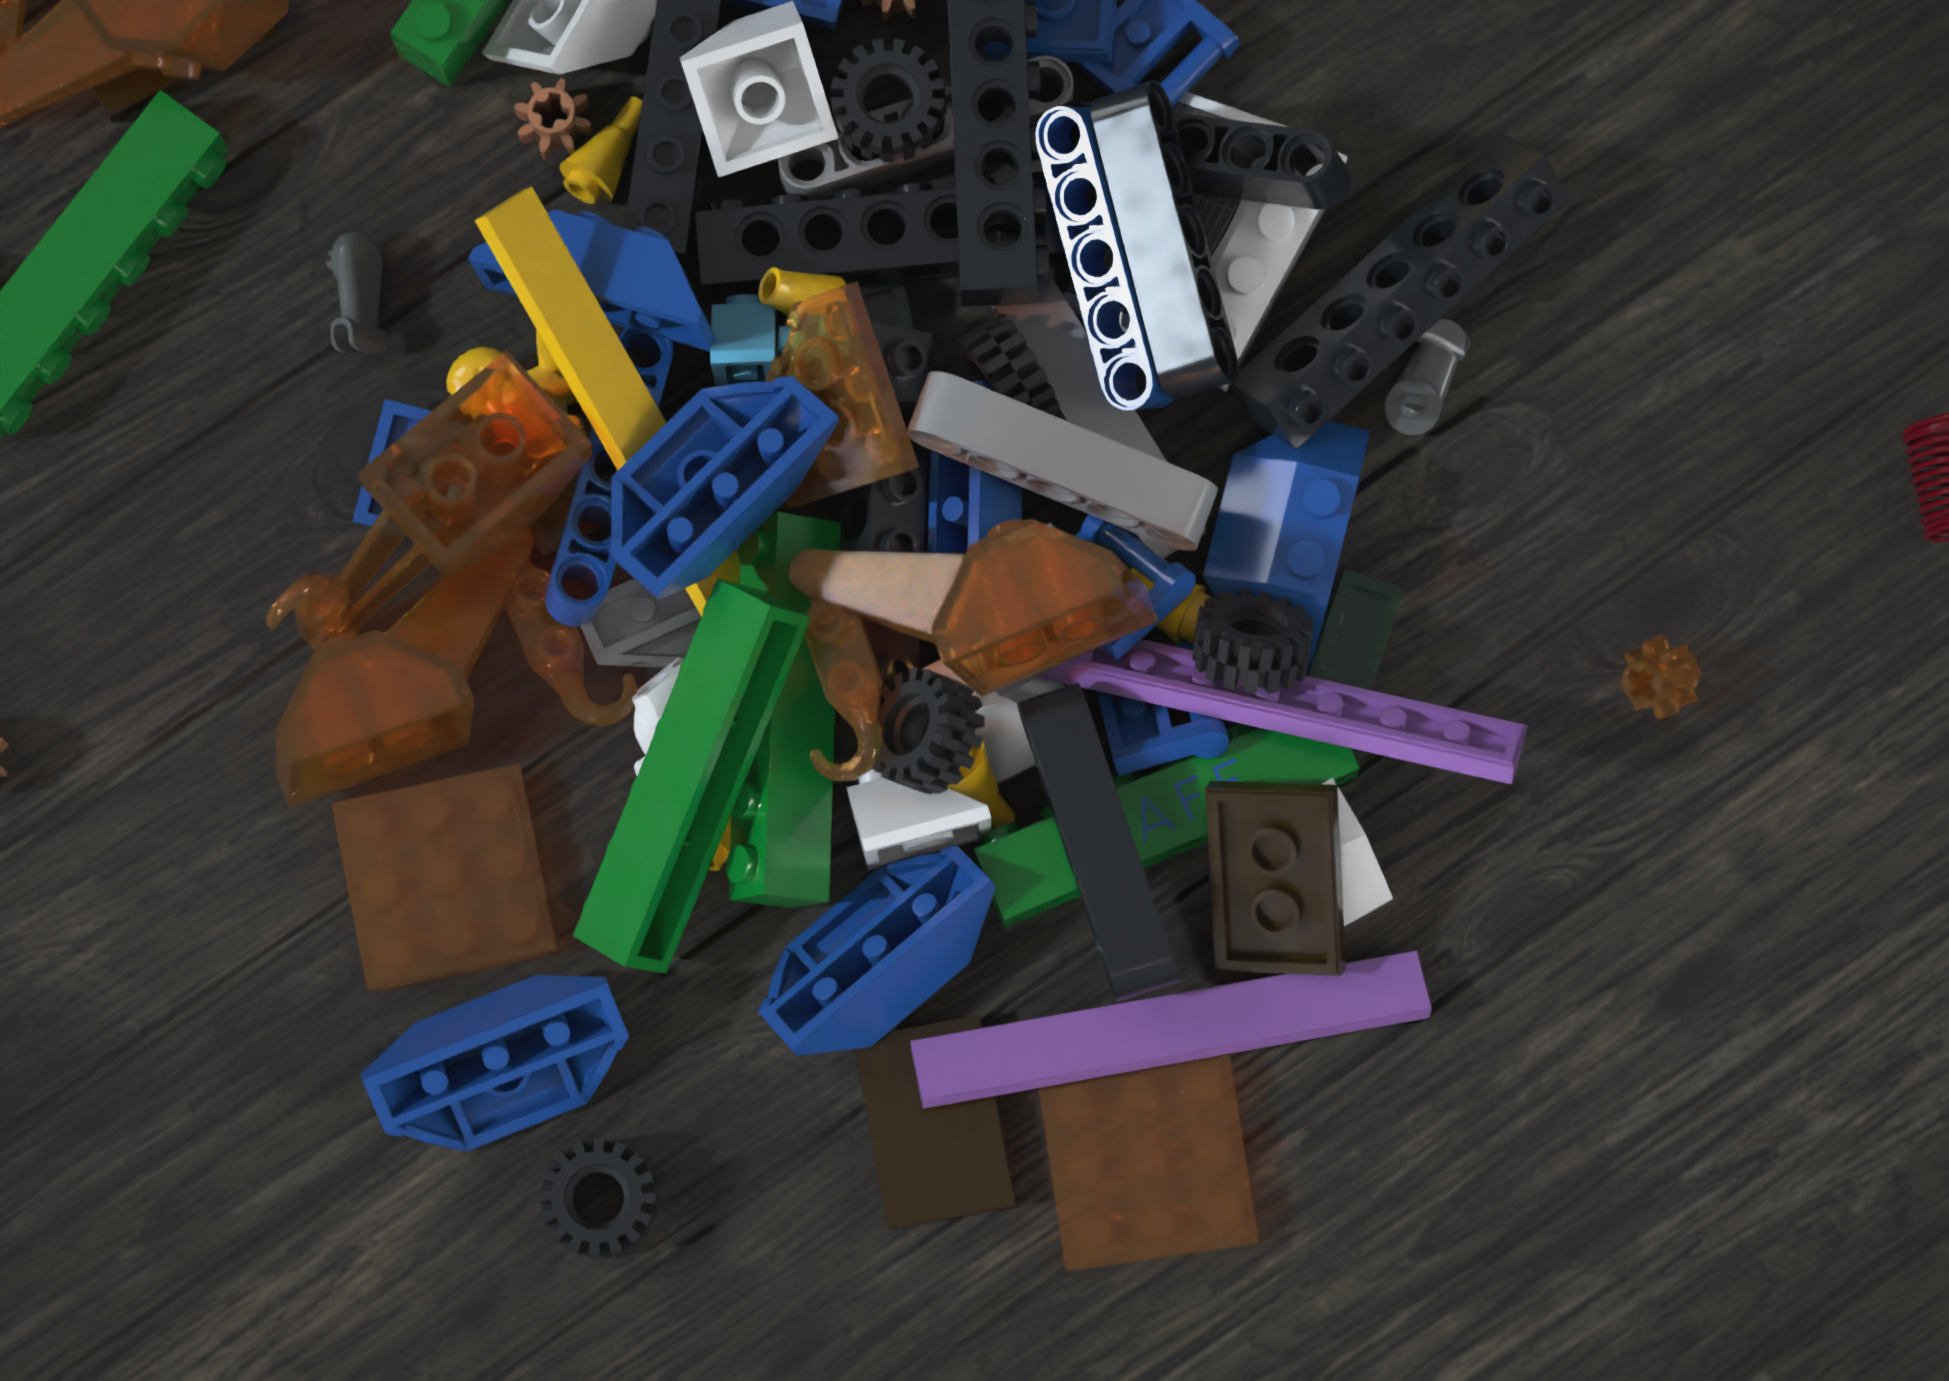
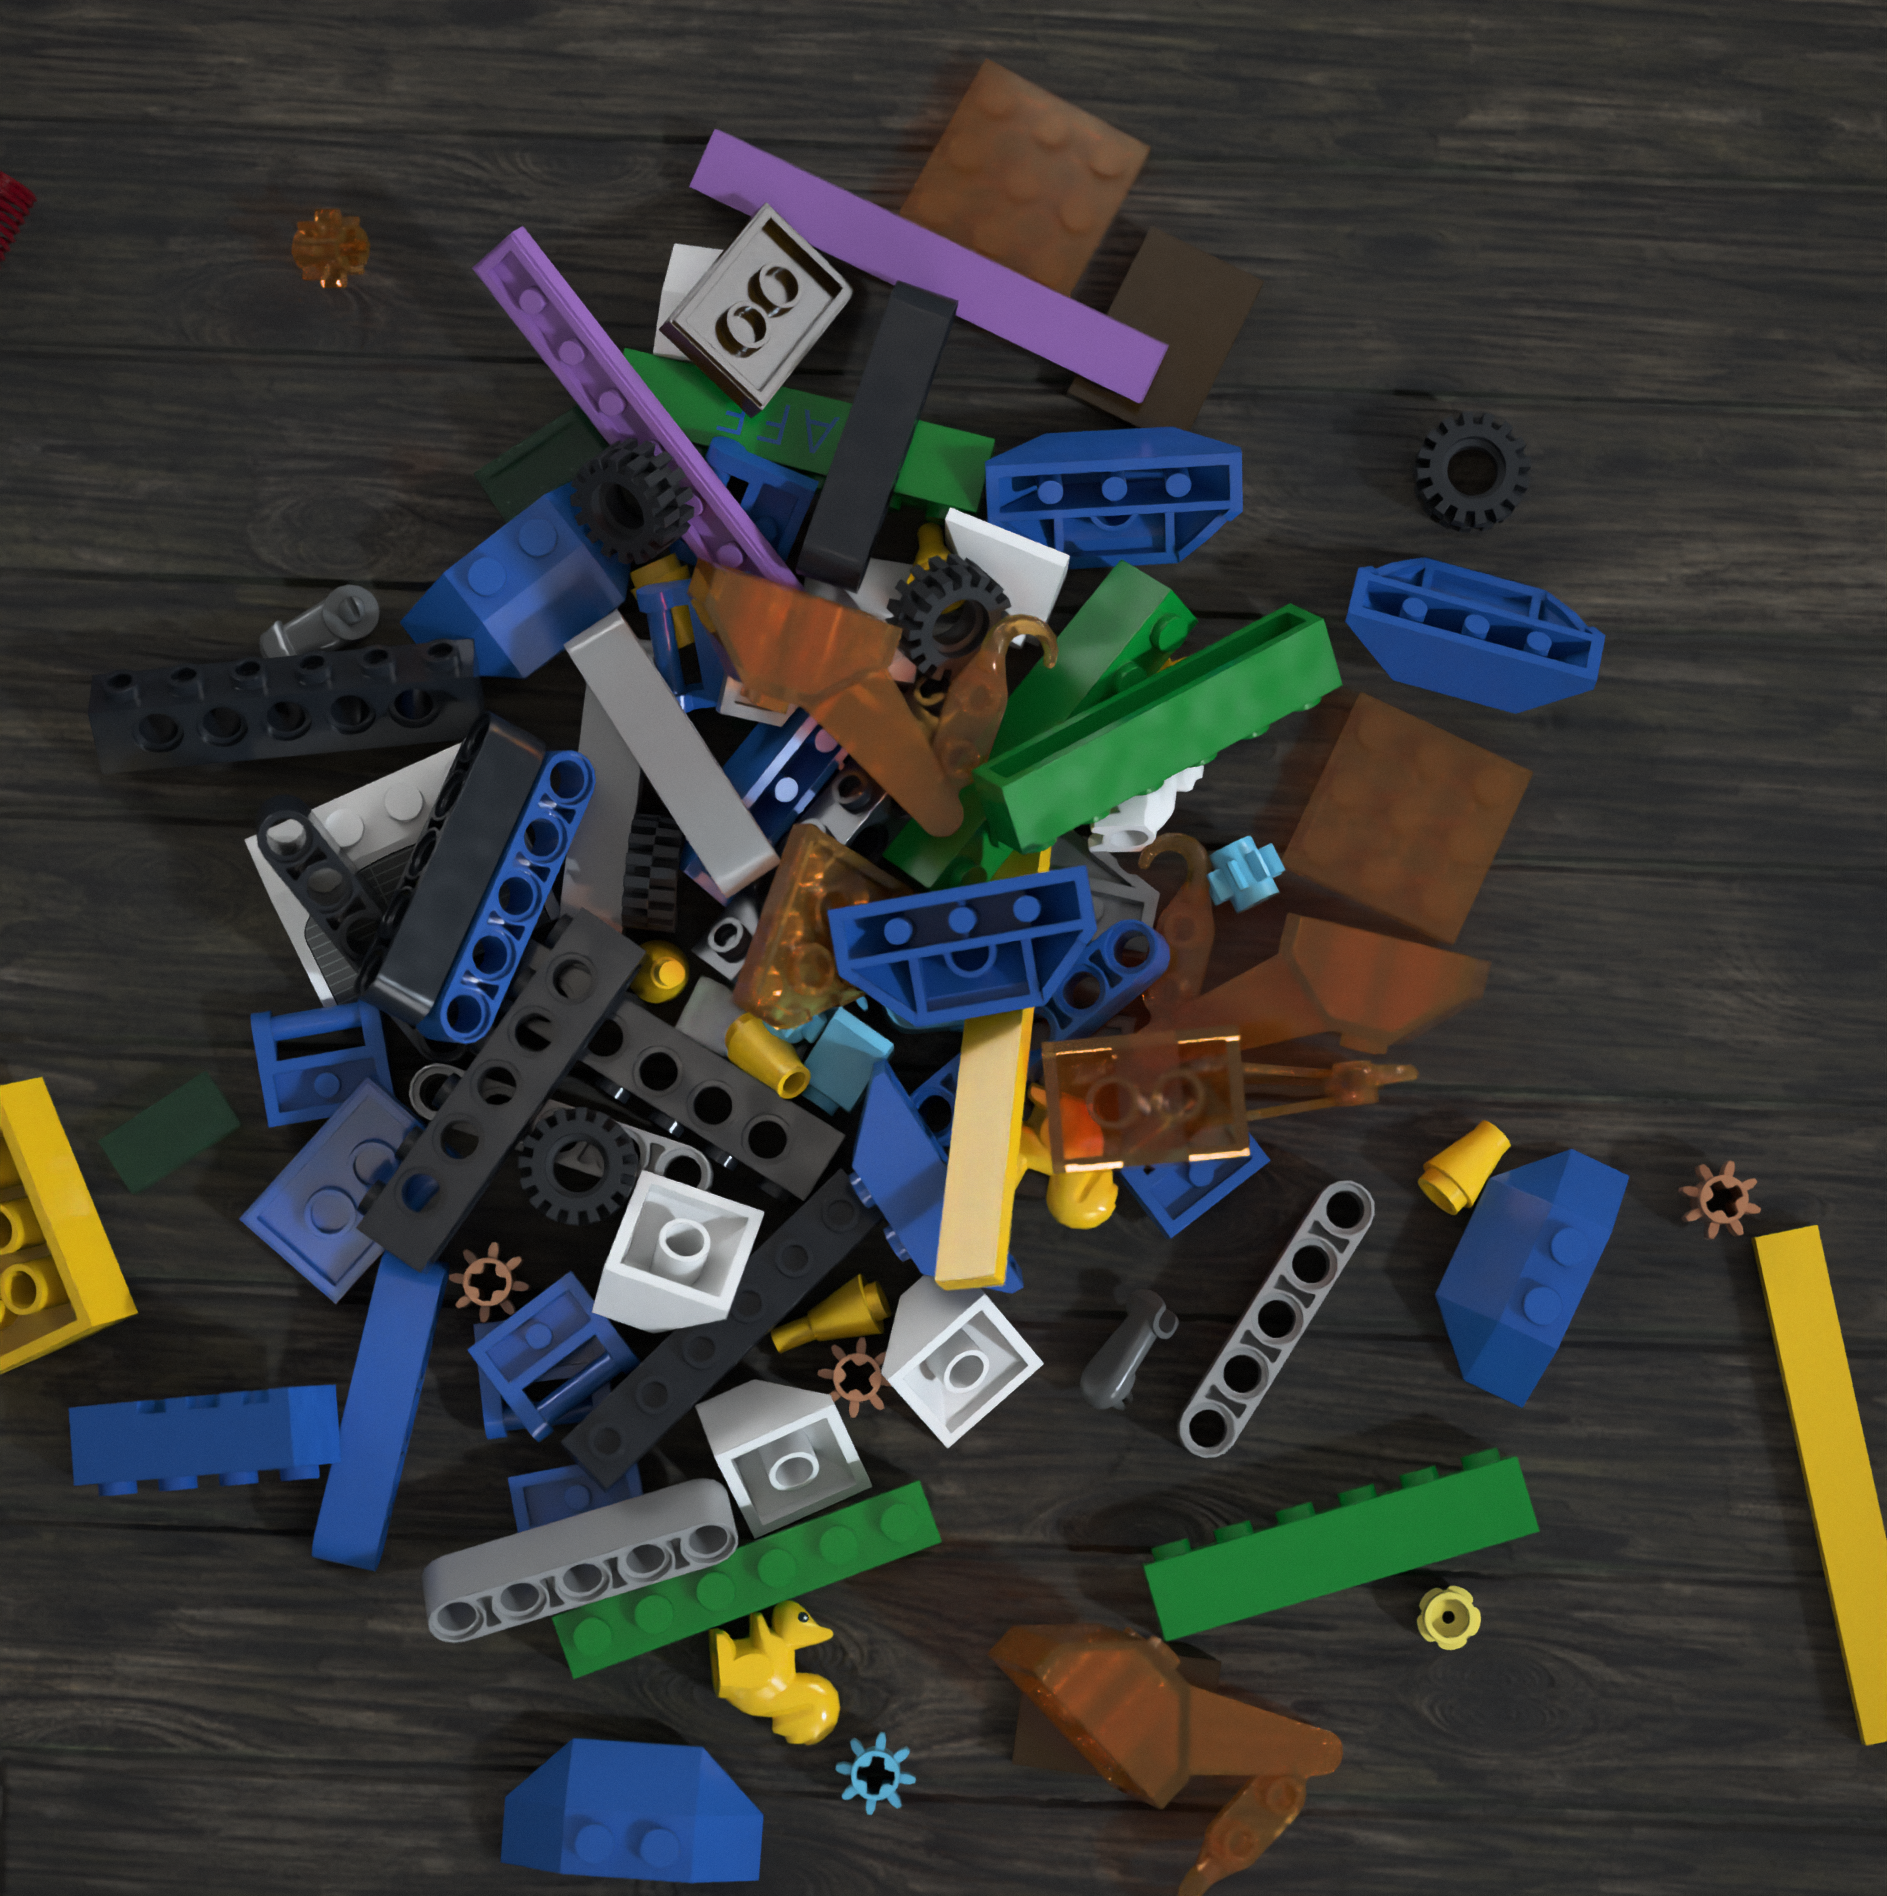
camera: 145 degrees left, 5 degrees up
none -> yellow cone [630,940,690,1003]
none -> white slope [881,1275,1044,1448]
none -> light grey beam [1177,1181,1375,1458]
none -> medium azure gear [1202,835,1286,914]
none -> yellow cone [1418,1120,1511,1215]
none -> blue wedge [1434,1149,1630,1408]

